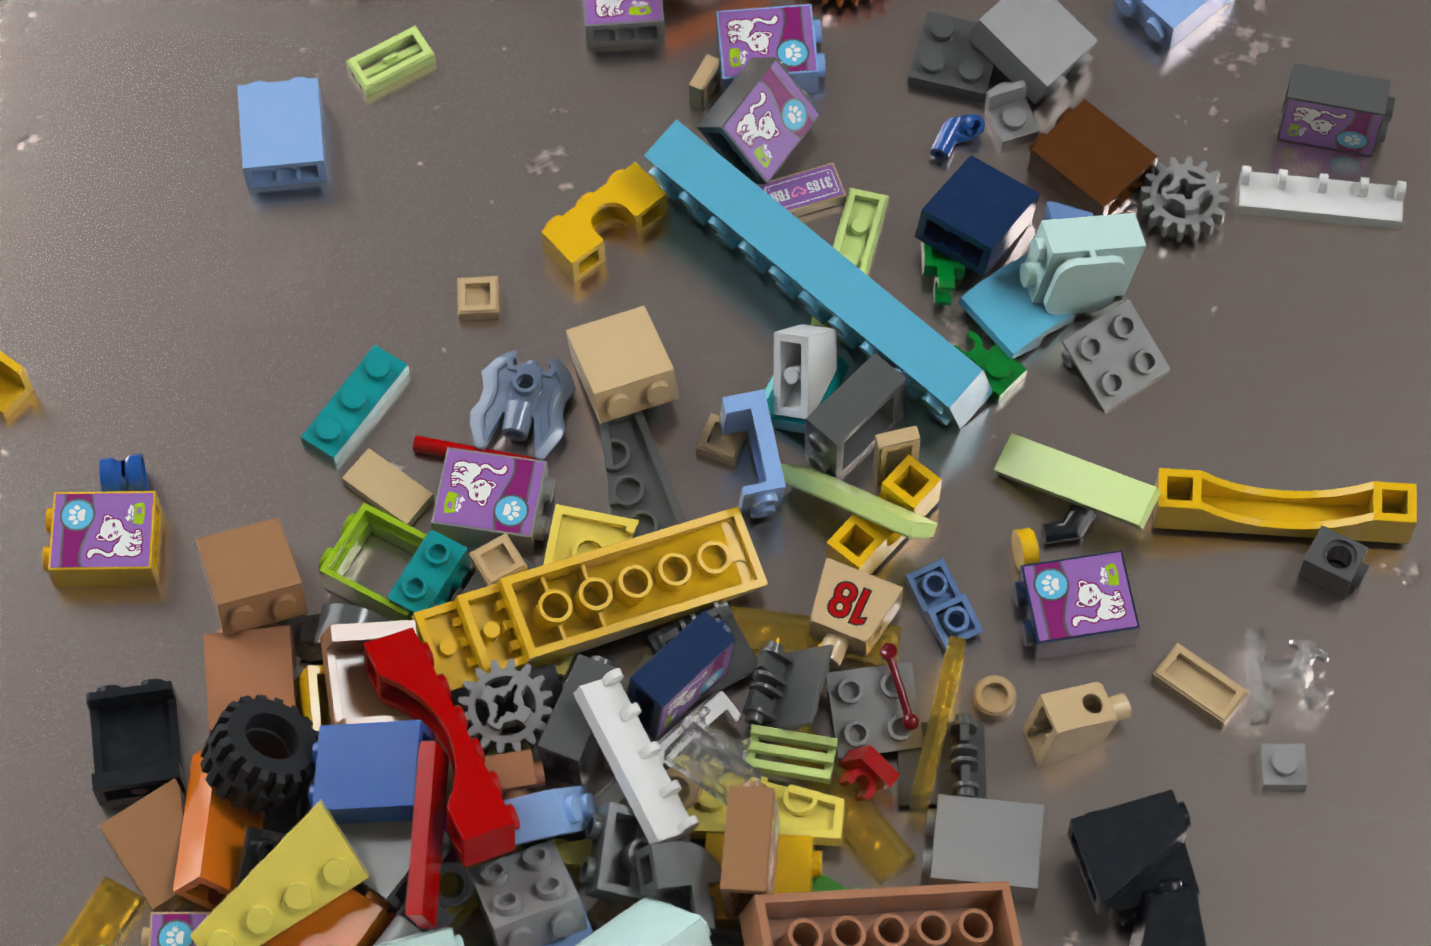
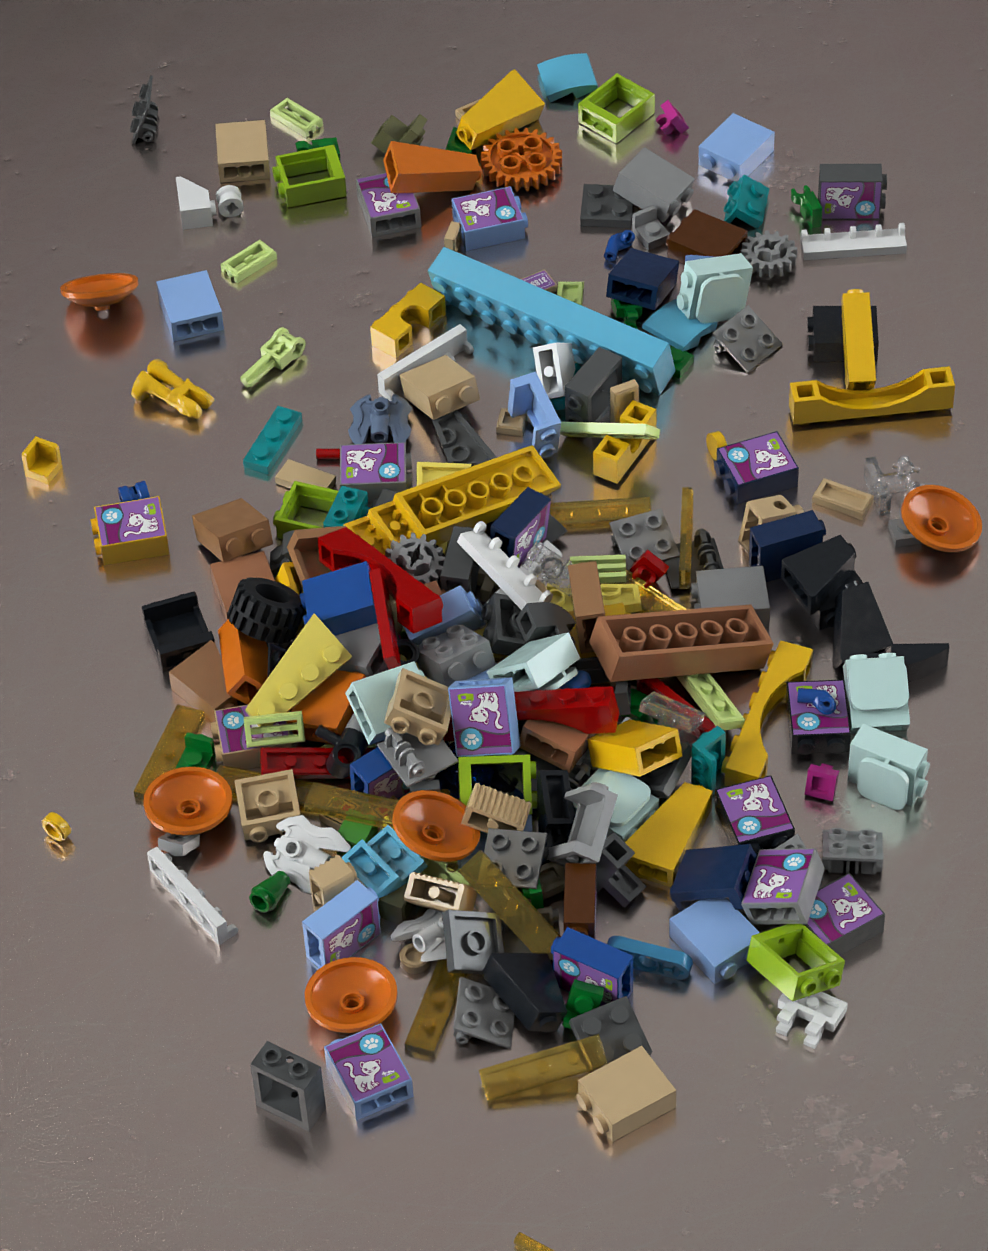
camera: 10 degrees left, 15 degrees down
tan tile [457,276,500,321] -> none
tan tile [469,533,528,586] -> none
brick [697,57,821,184] -> none
dark grey hinge [742,641,834,729] -> none
tan torso [810,557,903,668] -> none
dark red hinge [880,642,919,730] -> none
medium blue slope [903,558,984,650] -> none
tan tile [972,675,1016,721] -> none
yellowish green tile [993,433,1161,530] -> none
black arm [1041,503,1096,544] -> none
dark grey brick [1298,526,1370,599] -> none
none -> orange dish [60,273,139,311]
none -> yellow piece [131,359,214,419]
none -> yellowish green connector [240,327,306,388]
none -> white hinge [377,324,474,401]
none -> teal bracket [723,174,769,229]
none -> dark blue brick [749,510,826,582]
none -> green plate [791,185,823,229]
none -> black brick [807,306,879,362]
none -> yellow slope [841,289,876,390]
none -> orange dish [901,485,982,552]

